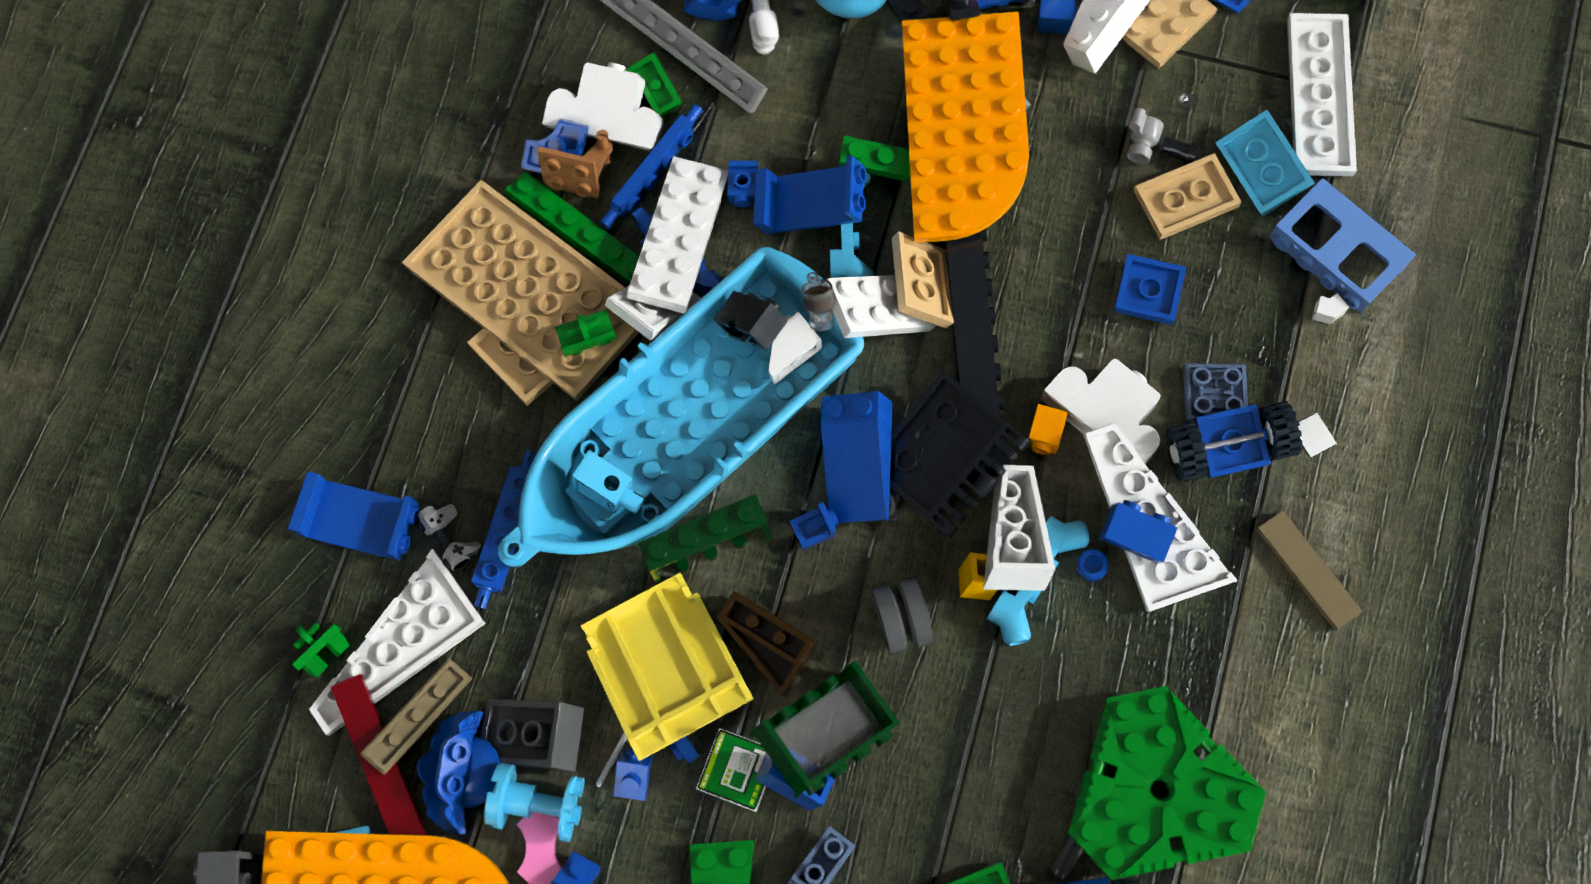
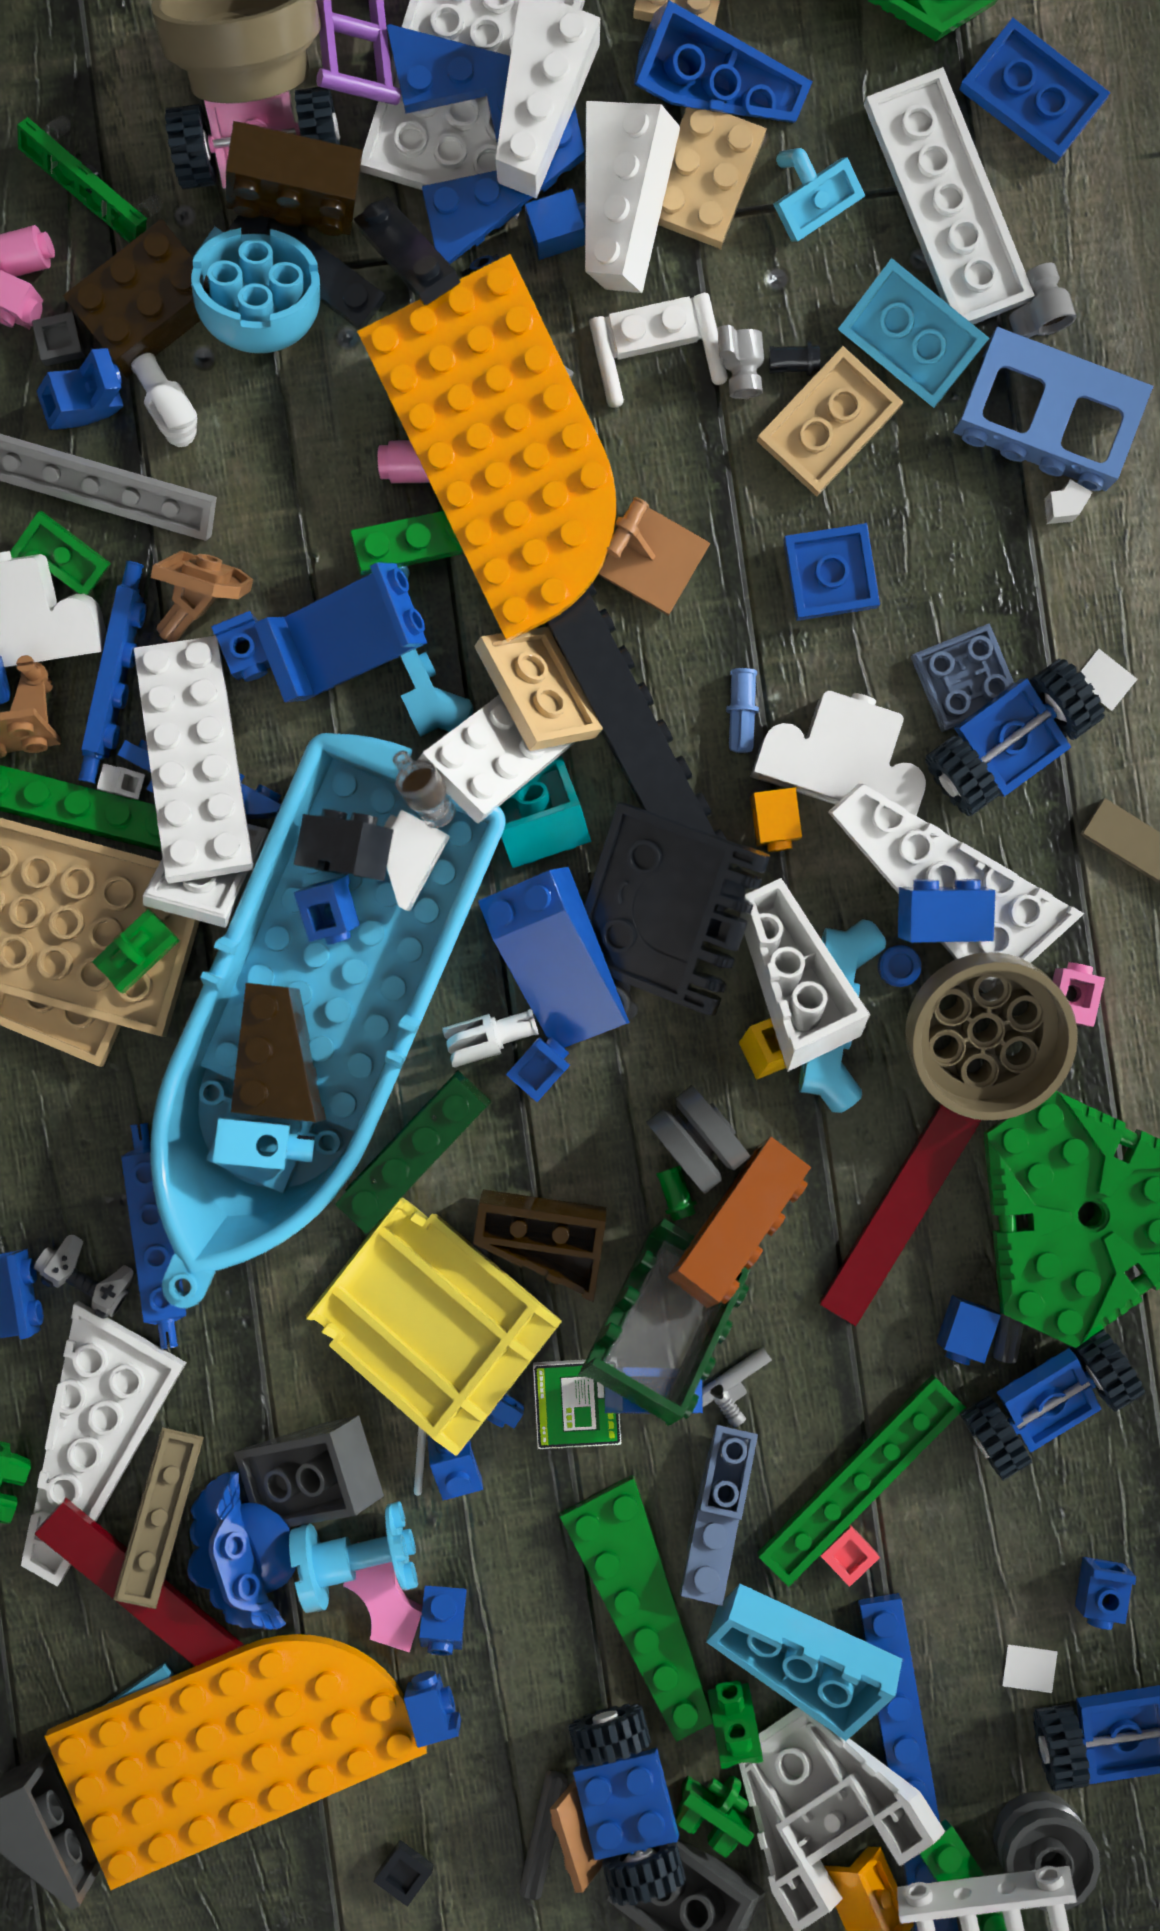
camera: 30 degrees left, 15 degrees up
none -> white piece [97,763,145,799]
none -> medium nougat piece [151,550,253,642]
none -> dark brown wedge [231,983,326,1122]
none -> blue brick [294,875,360,945]
none -> bright pink brick [378,440,430,484]
none -> white arm [442,1009,539,1068]
none -> teal slope [499,756,592,868]
none -> white plate [589,293,728,408]
none -> medium nougat plate [598,497,710,616]
none -> green pin [656,1165,697,1221]
none -> dark orange brick [667,1137,811,1308]
none -> light grey hose [702,1347,772,1428]
none -> medium blue axle [726,668,759,753]
none -> medium azure plate [773,148,865,242]
none -> dark red tile [818,1103,981,1326]
none -> dark tan wheel [905,952,1078,1120]
none -> blue brick [936,1295,1001,1365]
none -> blue plate [959,17,1110,164]
none -> light grey piece [1009,263,1077,338]
none -> bright pink brick [1053,962,1105,1027]

